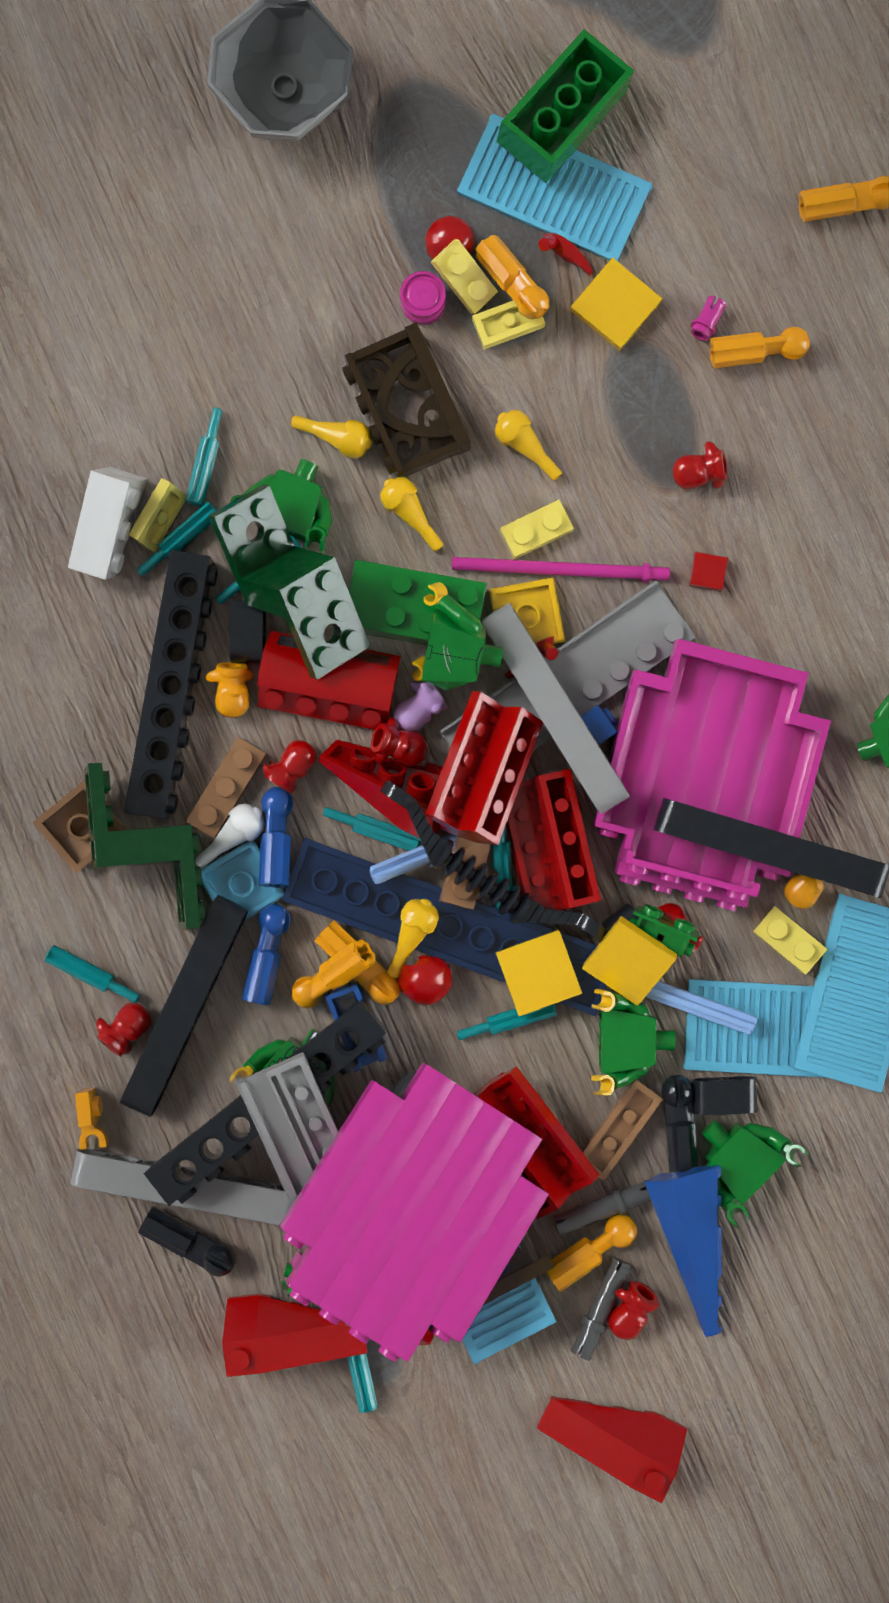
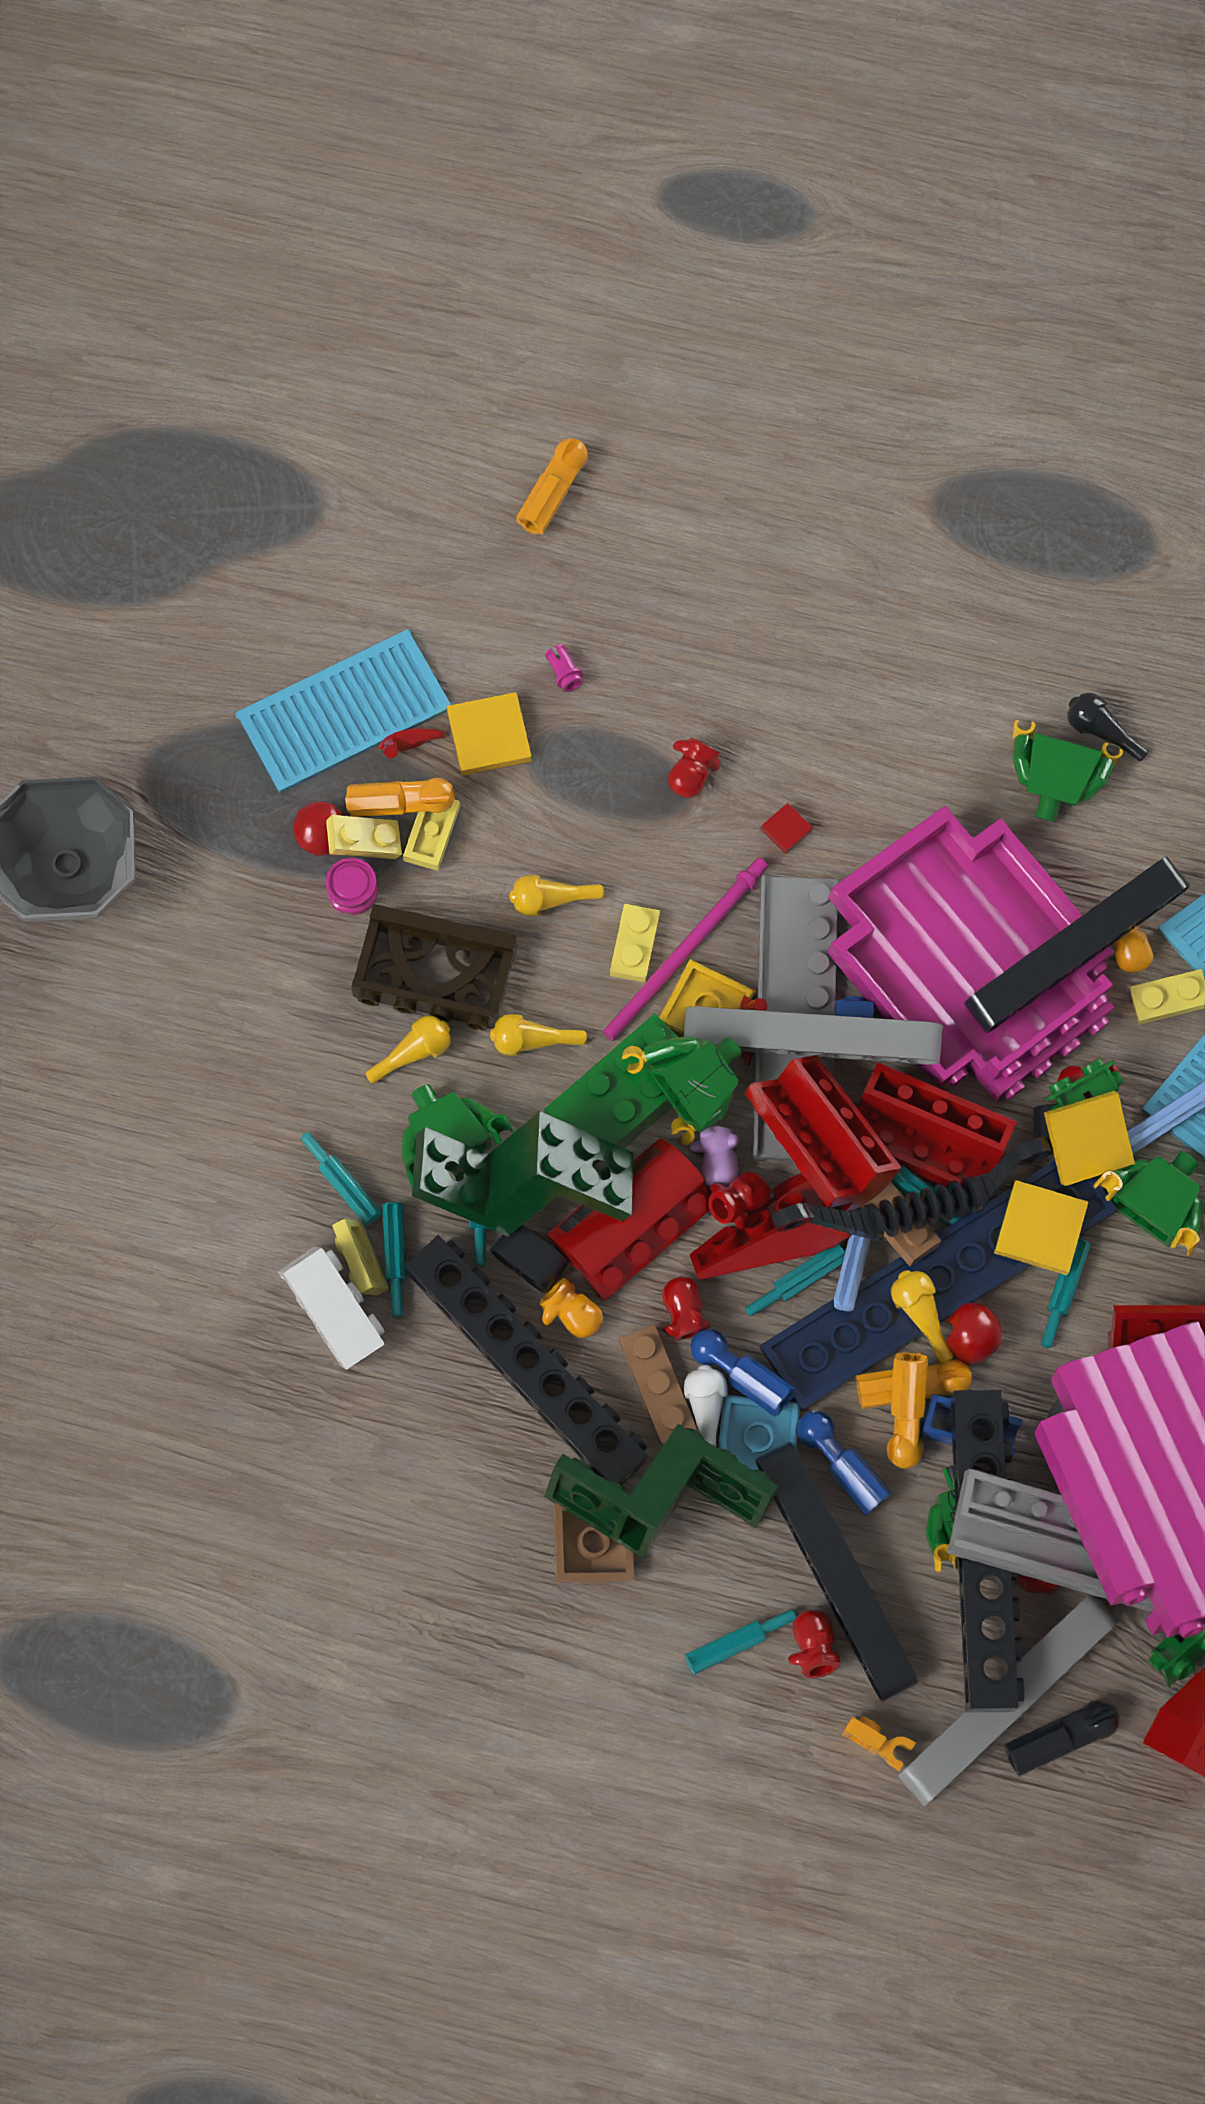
camera: 55 degrees left, 15 degrees down
green brick [496,29,634,184] -> none
light orange piece [709,326,810,369] -> none

